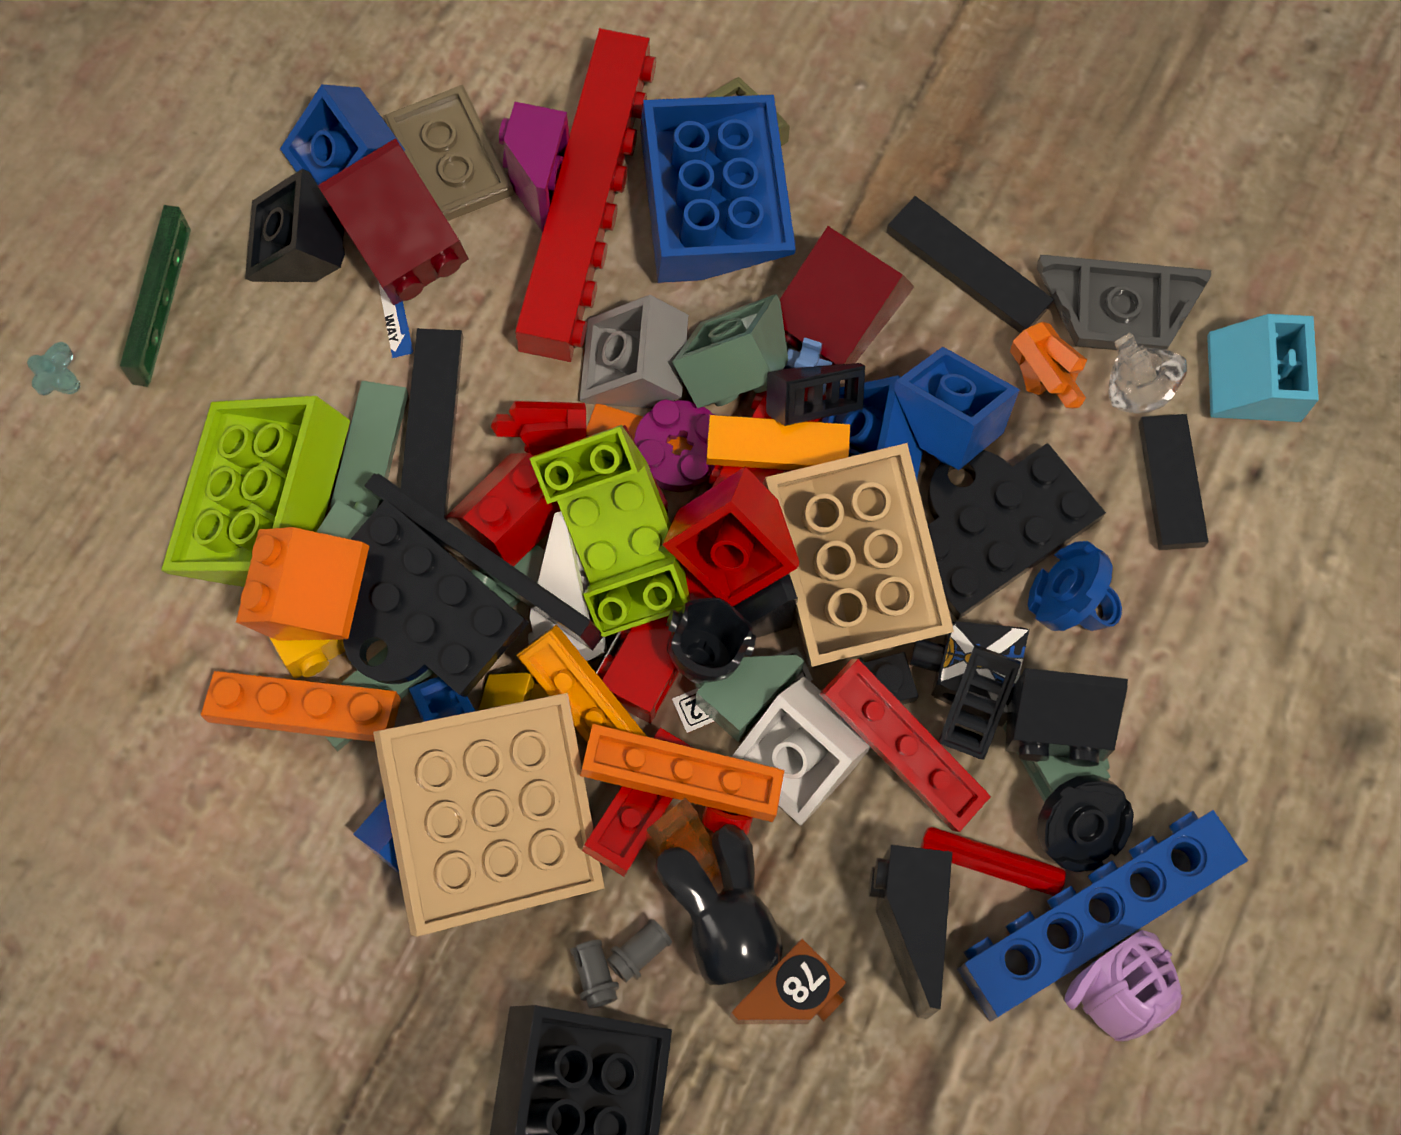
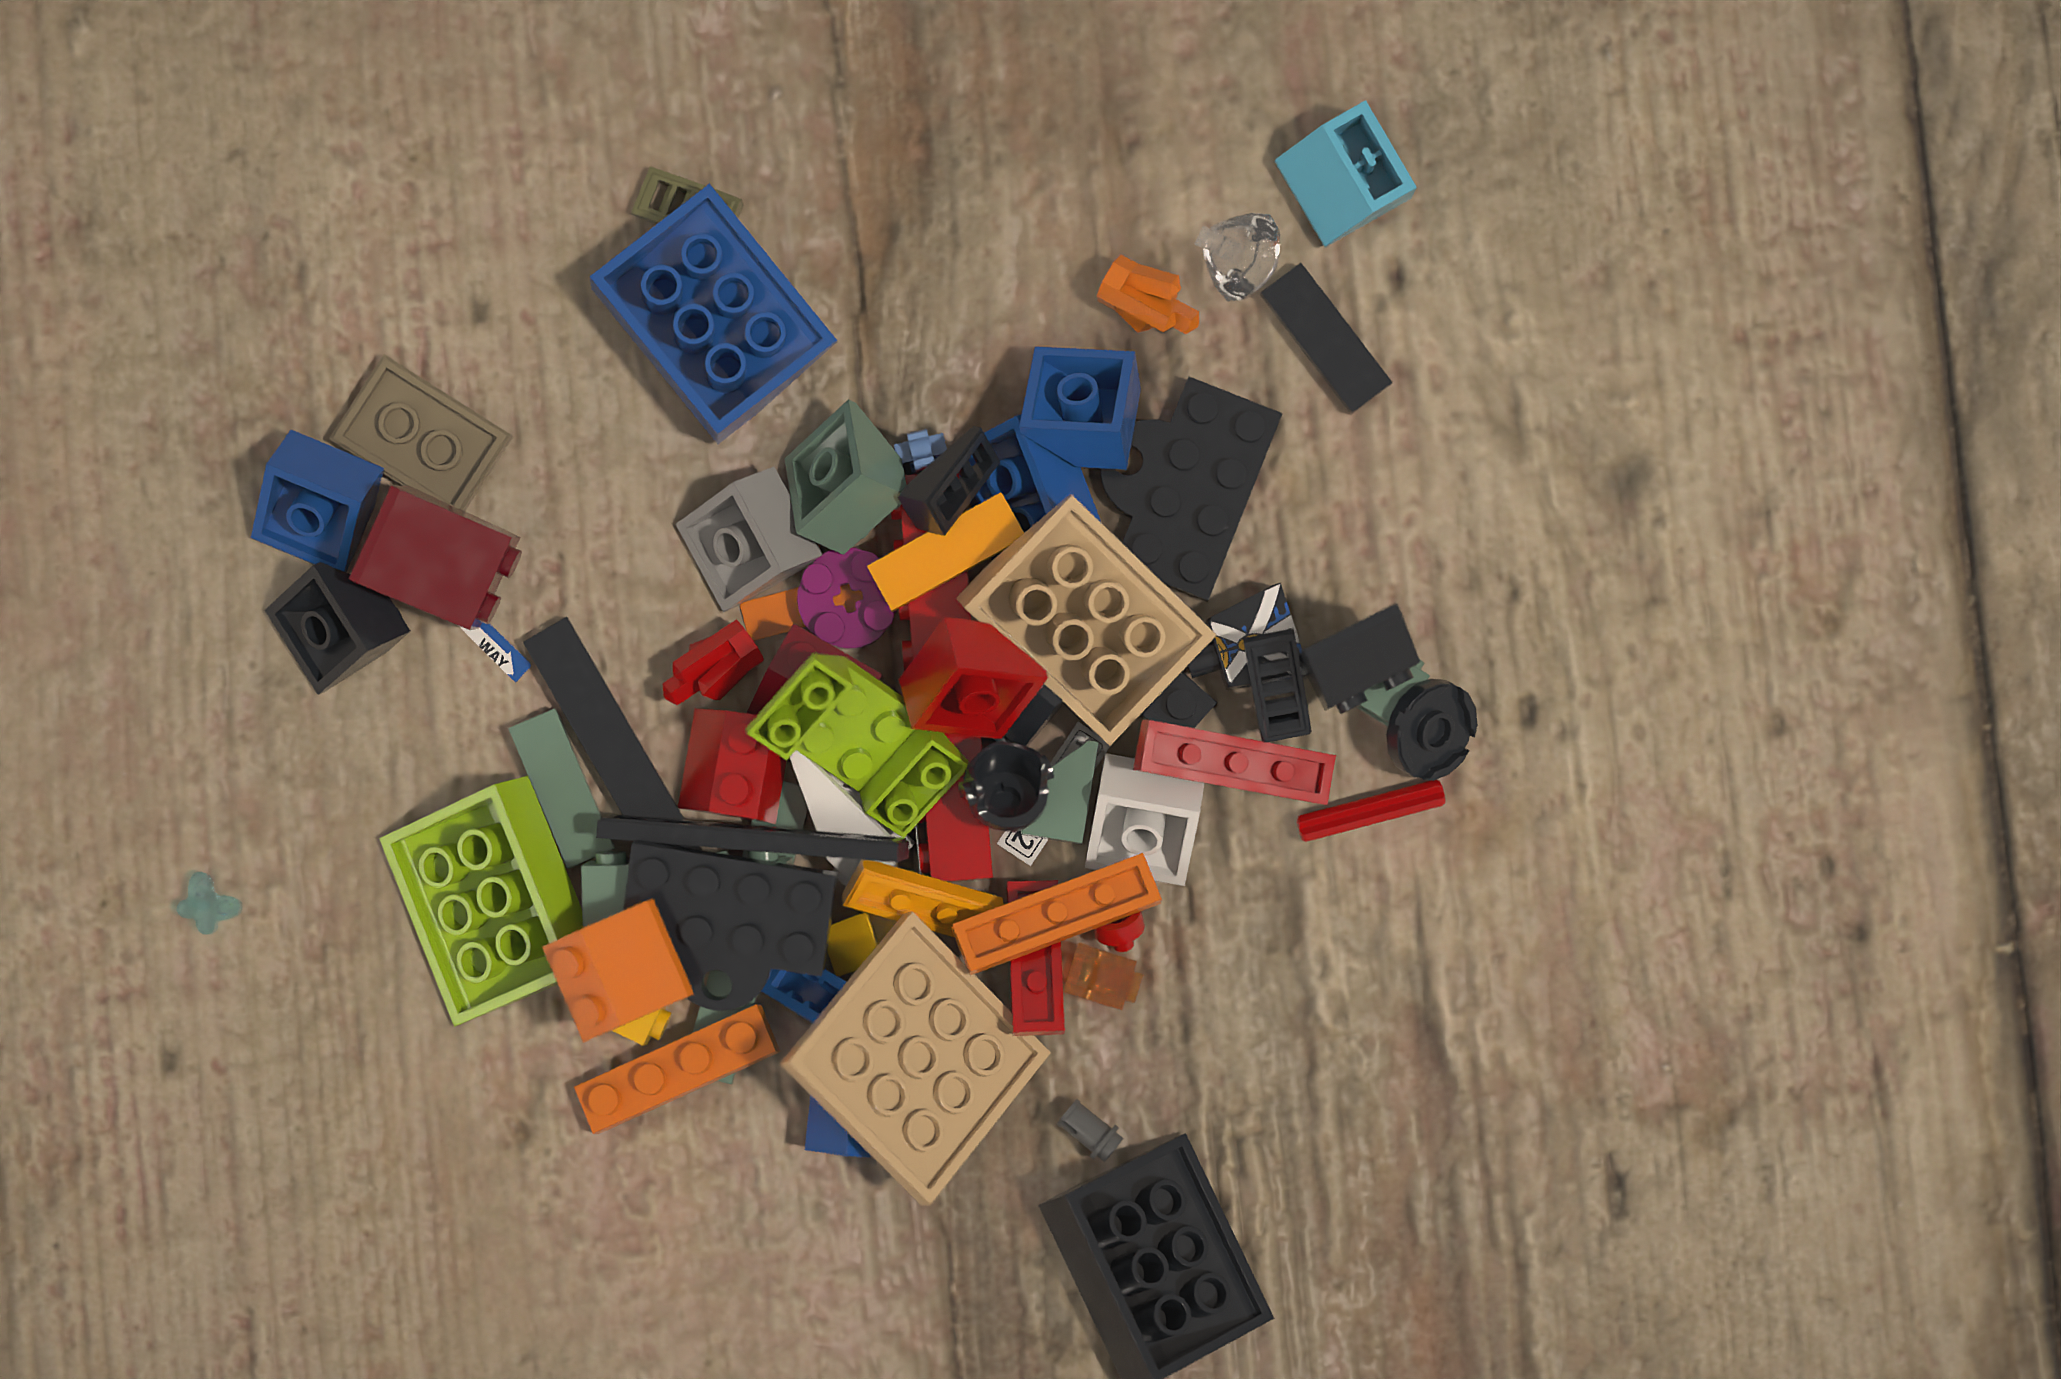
camera: 30 degrees left, 15 degrees up
clear green tile [120,205,191,387] -> none
magenta slope [499,102,569,232] -> none
red brick [515,28,656,362] -> none
dark grey pin [607,919,672,983] -> none
black piece [655,824,783,985] -> none
dark orange slope [730,939,846,1024] -> none
dark red slope [780,226,914,365] -> none
black slope [869,845,952,1019] -> none
black tile [886,196,1054,333] -> none
blue brick [957,810,1248,1022] -> none
blue tile [1028,541,1122,631] -> none
dark grey wing [1037,255,1211,354] -> none
lavender piece [1065,930,1183,1041] -> none

